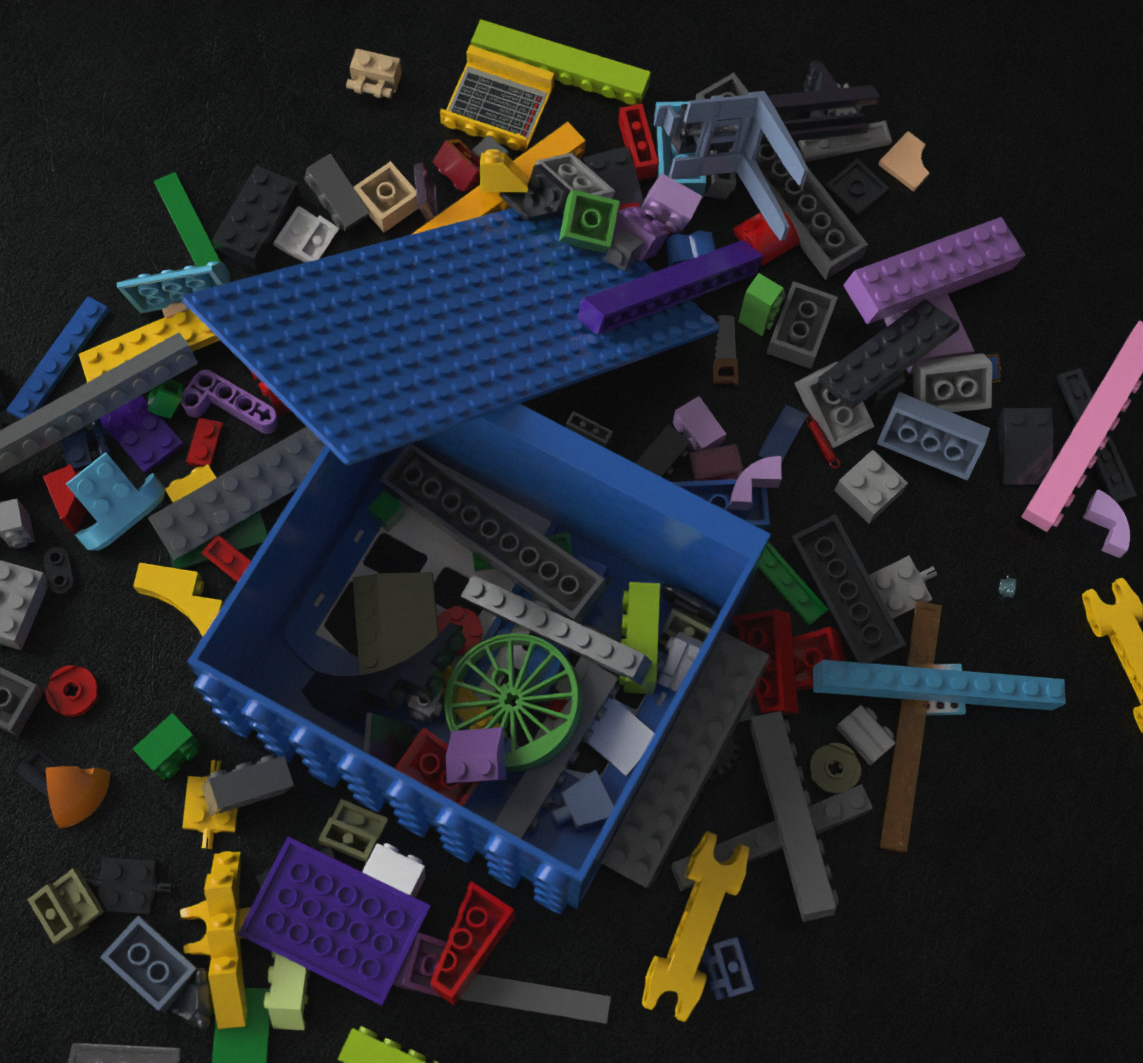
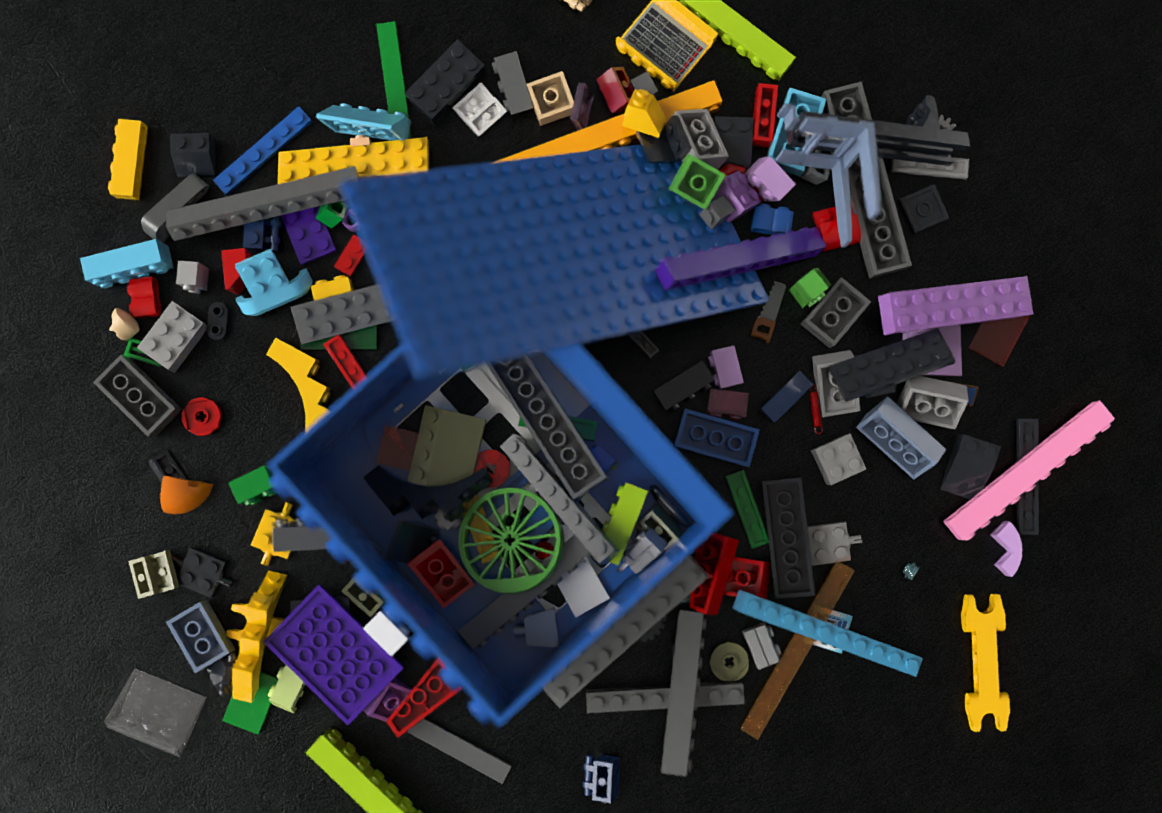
camera: 25 degrees right, 15 degrees up
medium lavender slope [446,727,506,784] -> none
yellow piece [642,831,749,1022] -> none
lavender brick [729,456,781,510] -> none
light nougat tile [878,131,929,191] -> none
none -> clear red plate [376,425,419,471]
none -> clear red piece [968,315,1030,367]

